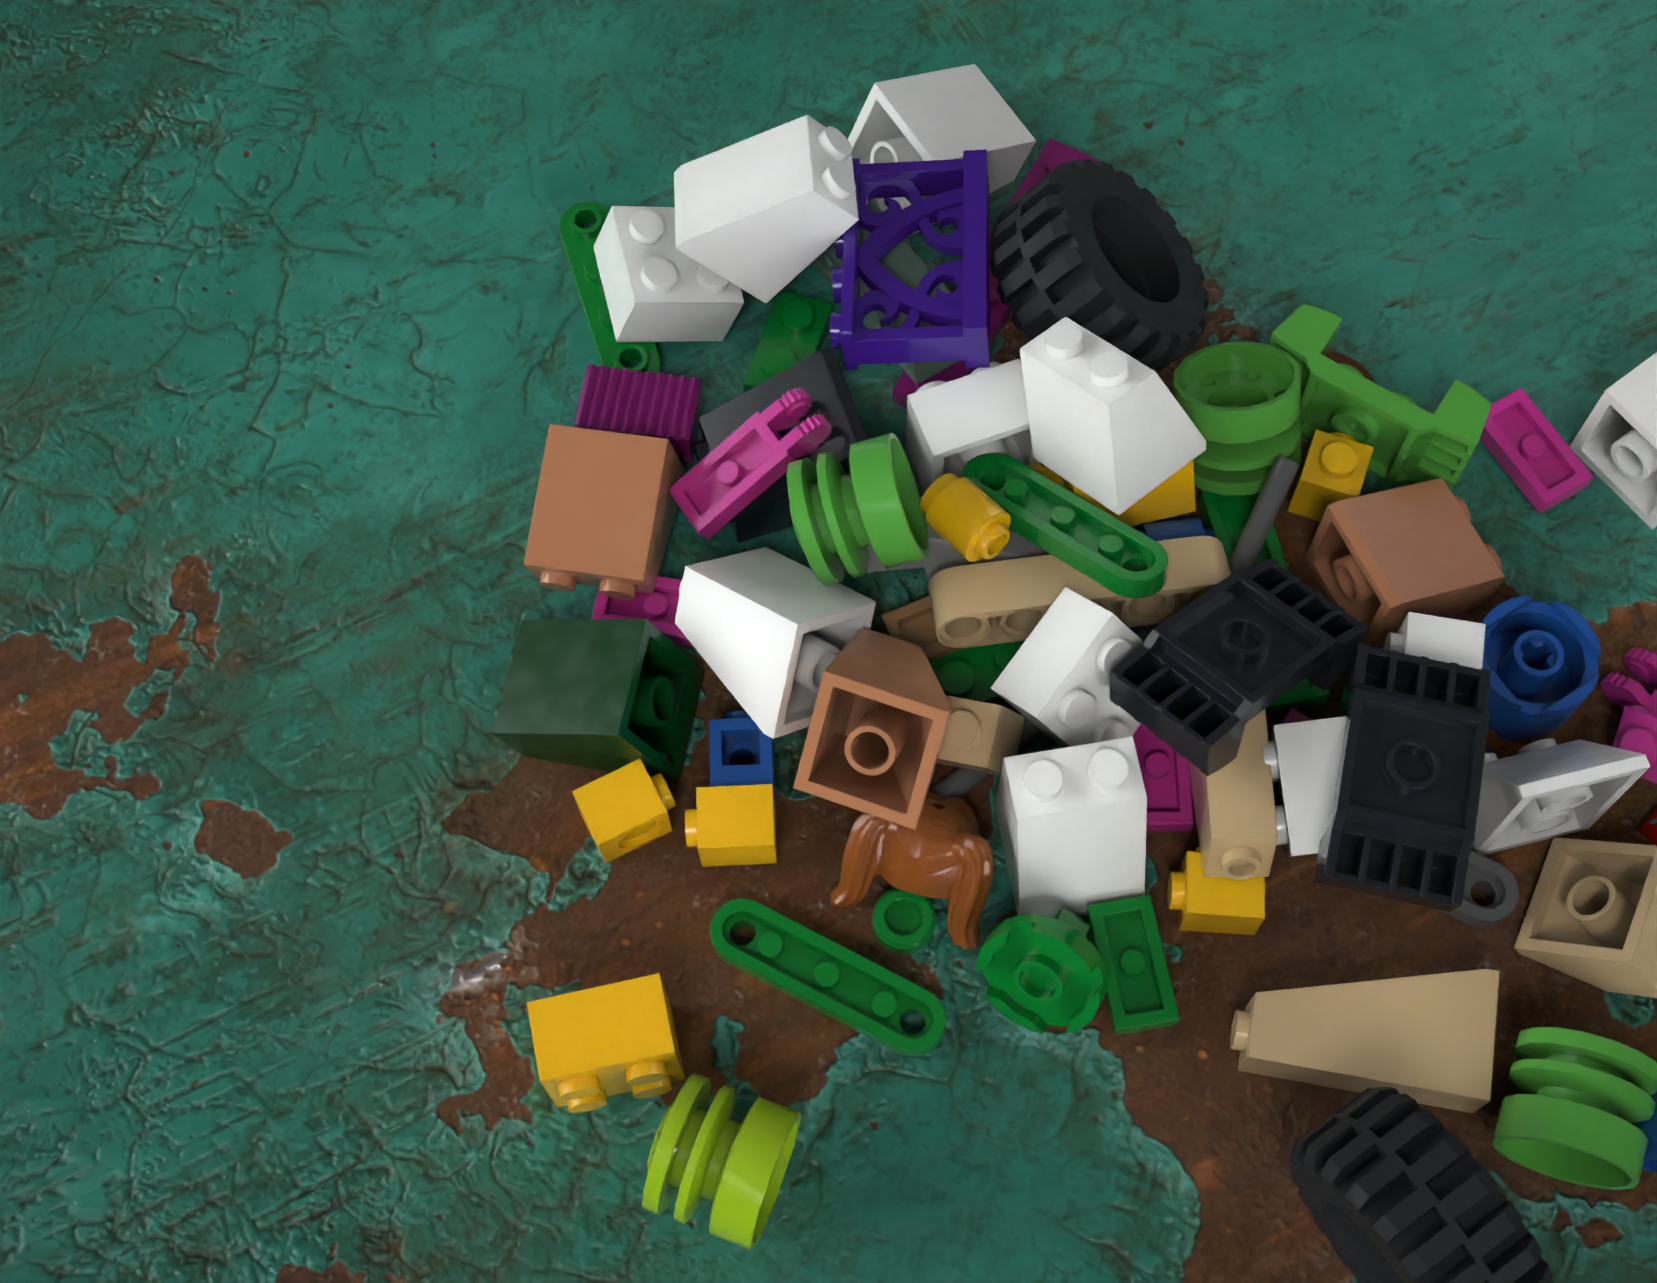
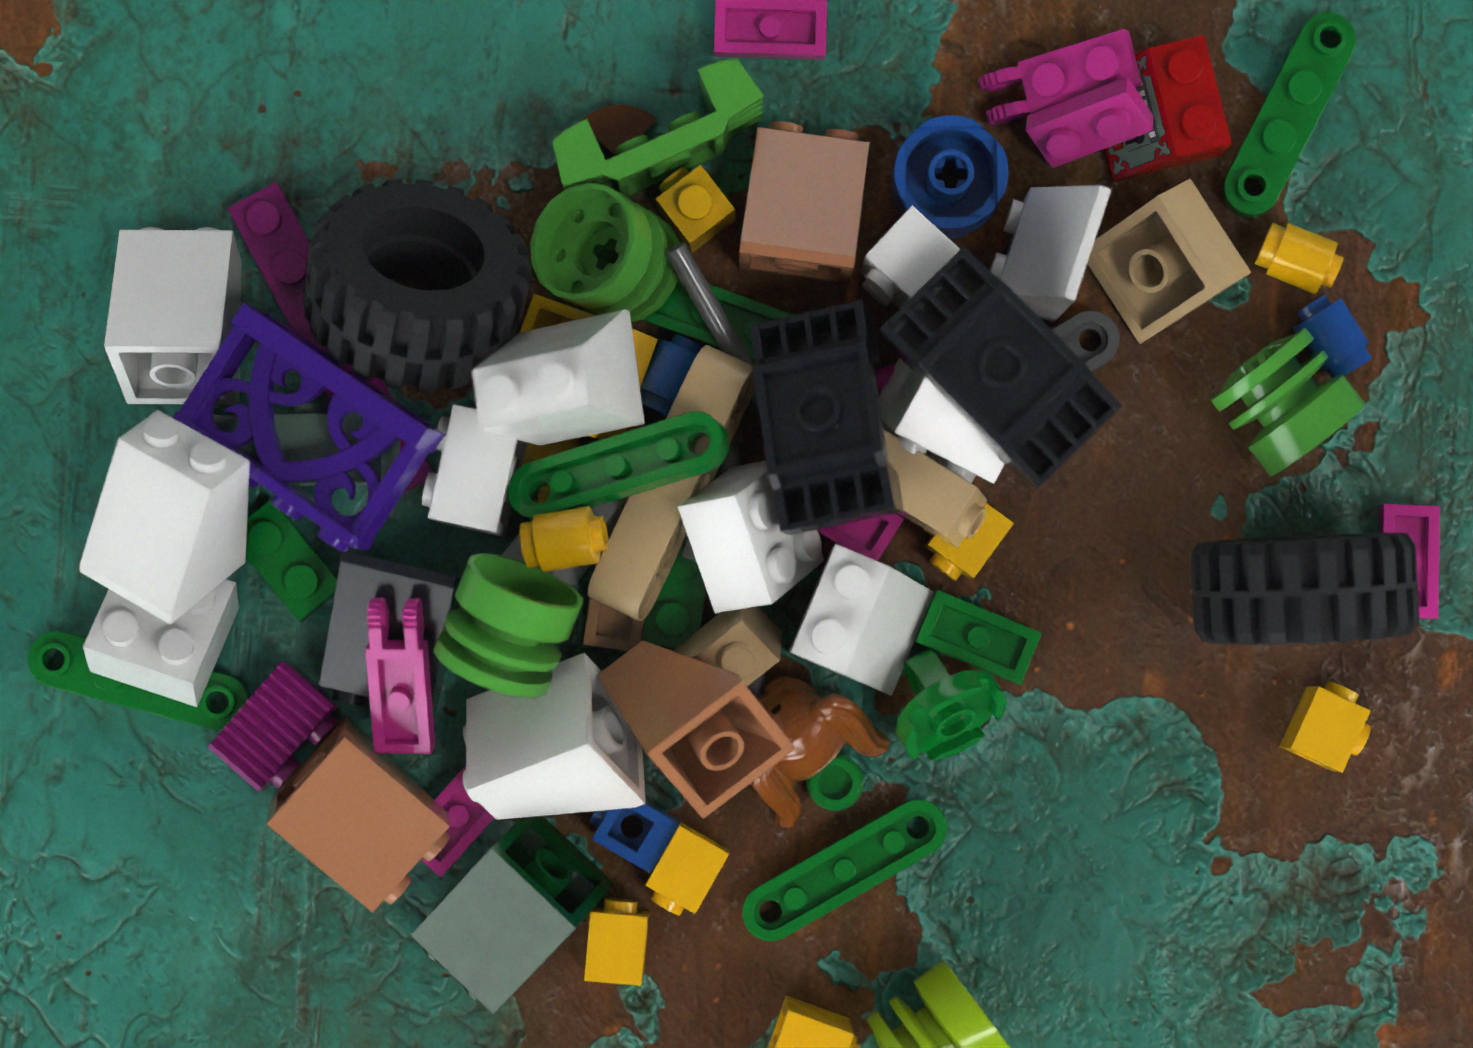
camera: 60 degrees left, 20 degrees up
tan slope [1230,969,1500,1113] -> none

